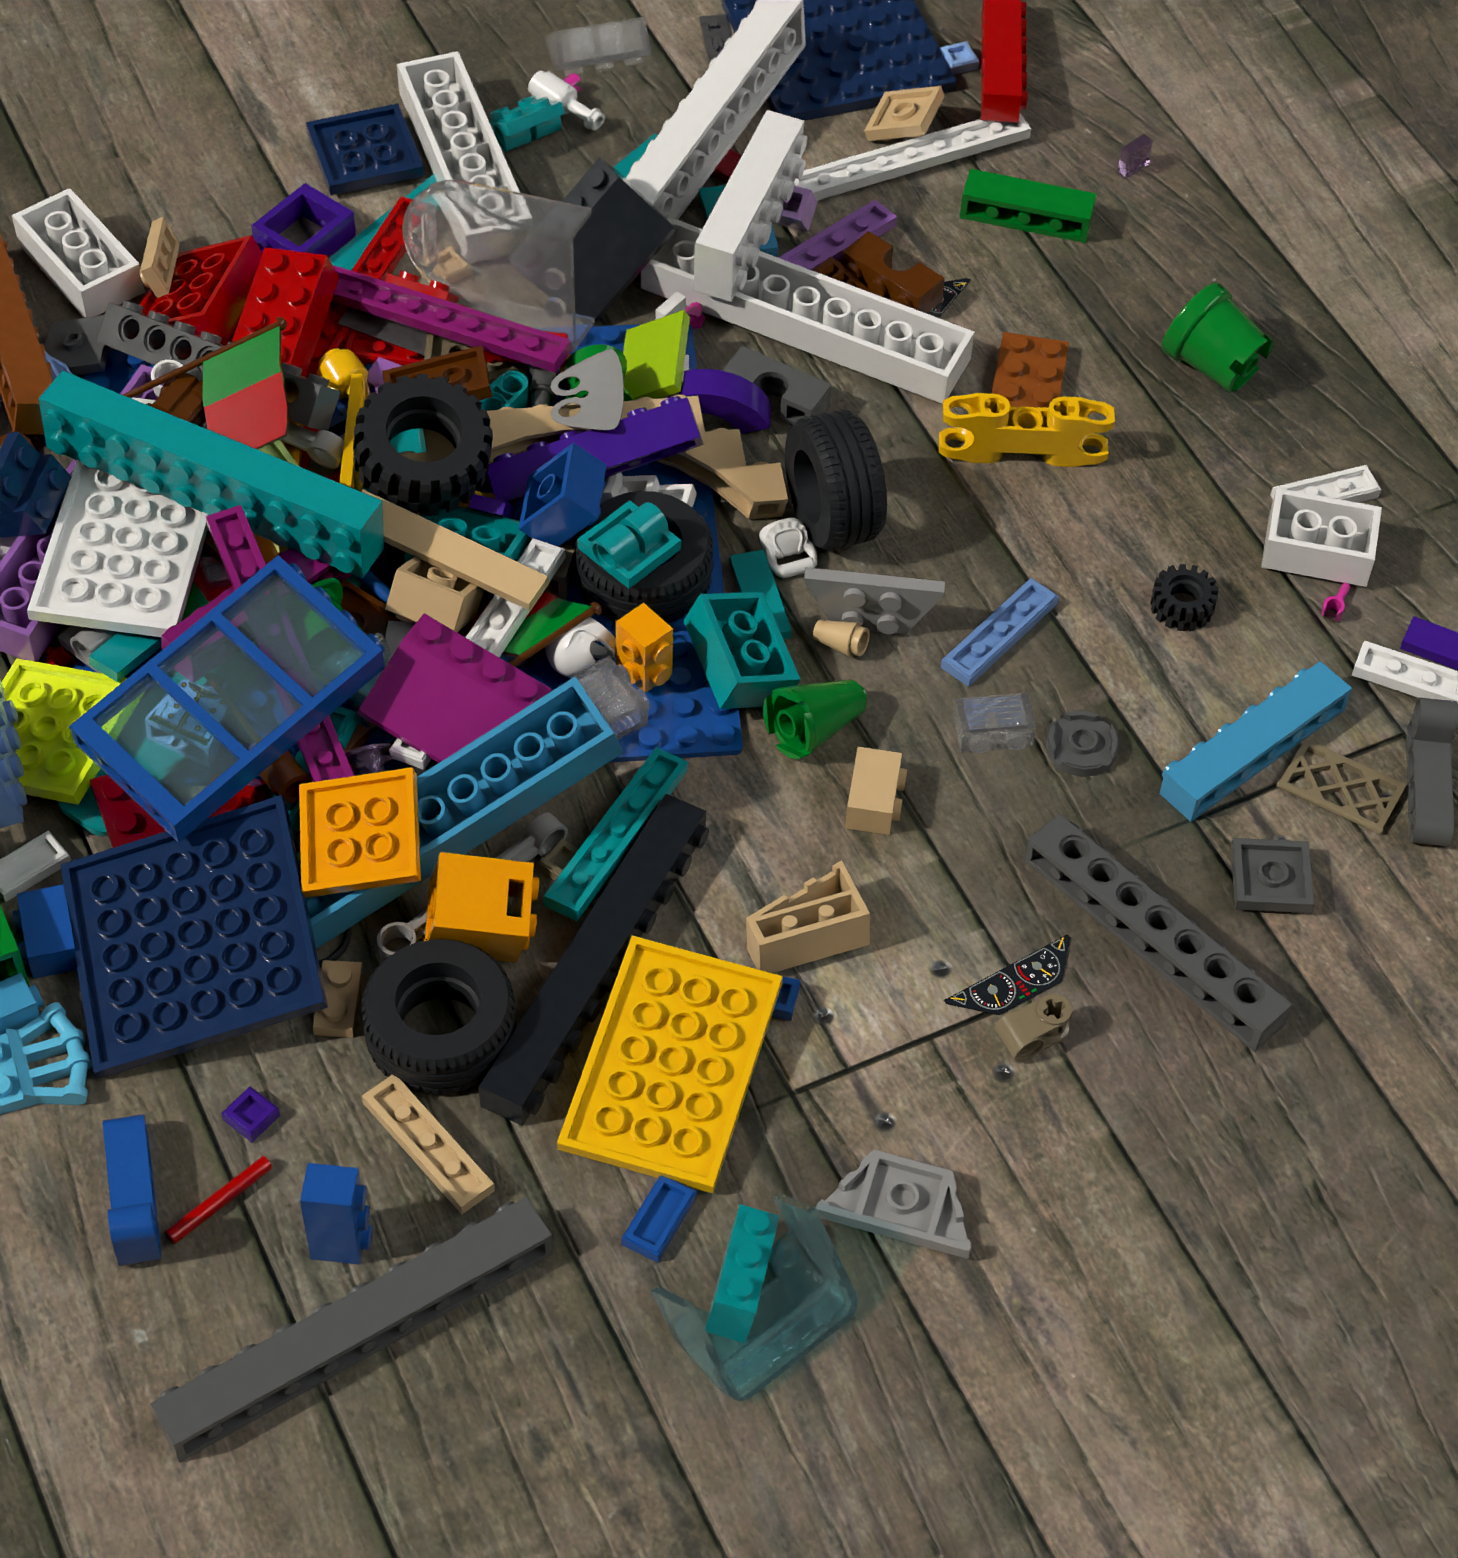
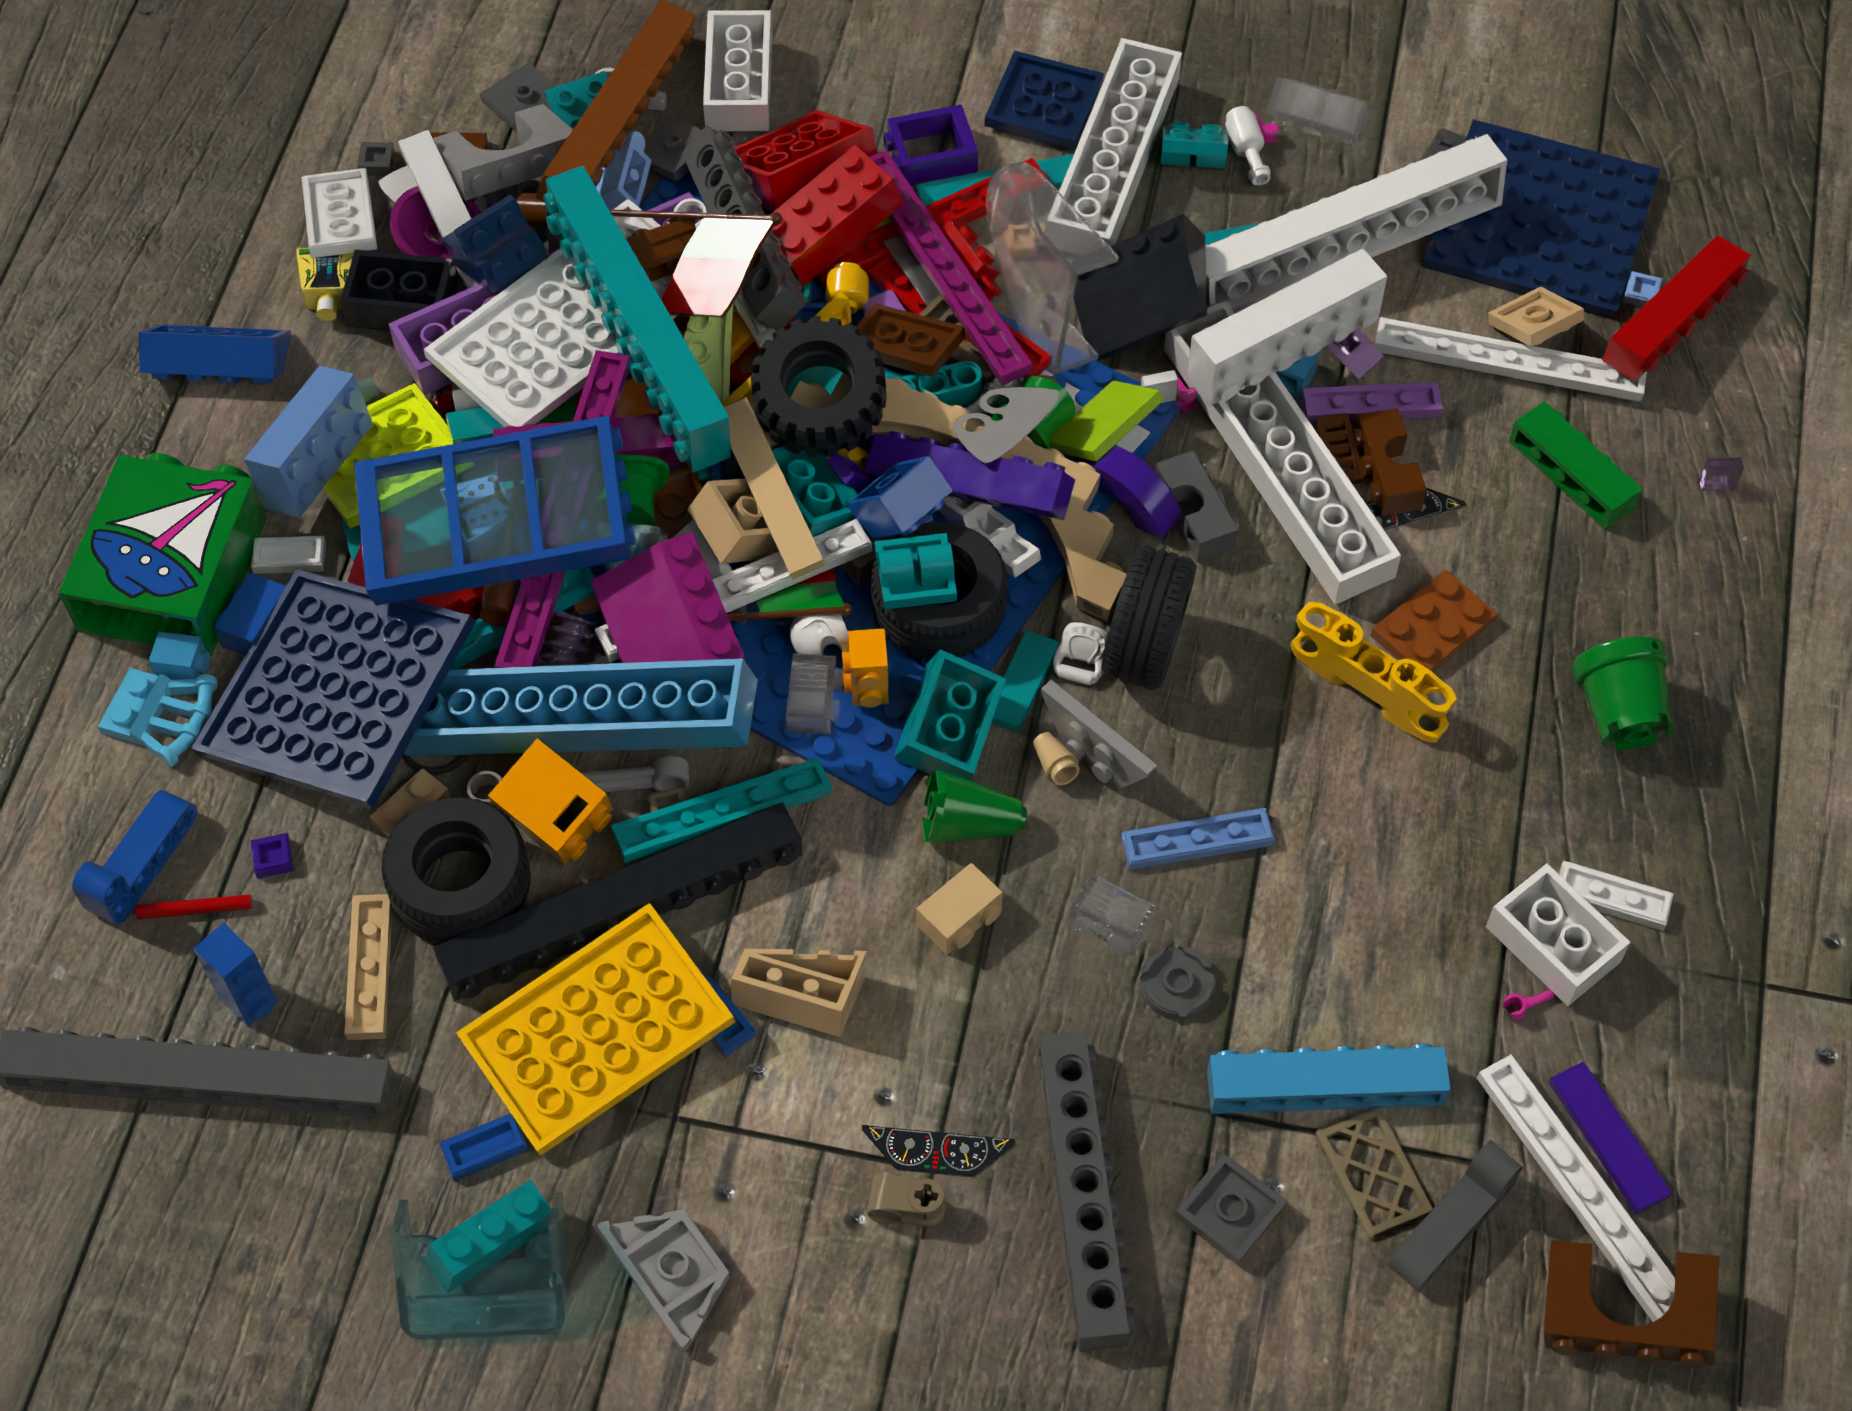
camera: 40 degrees right, 5 degrees up
tan plate [140,217,180,298] -> none
light orange plate [299,767,421,898] -> none
black tyre [1150,564,1219,631] -> none

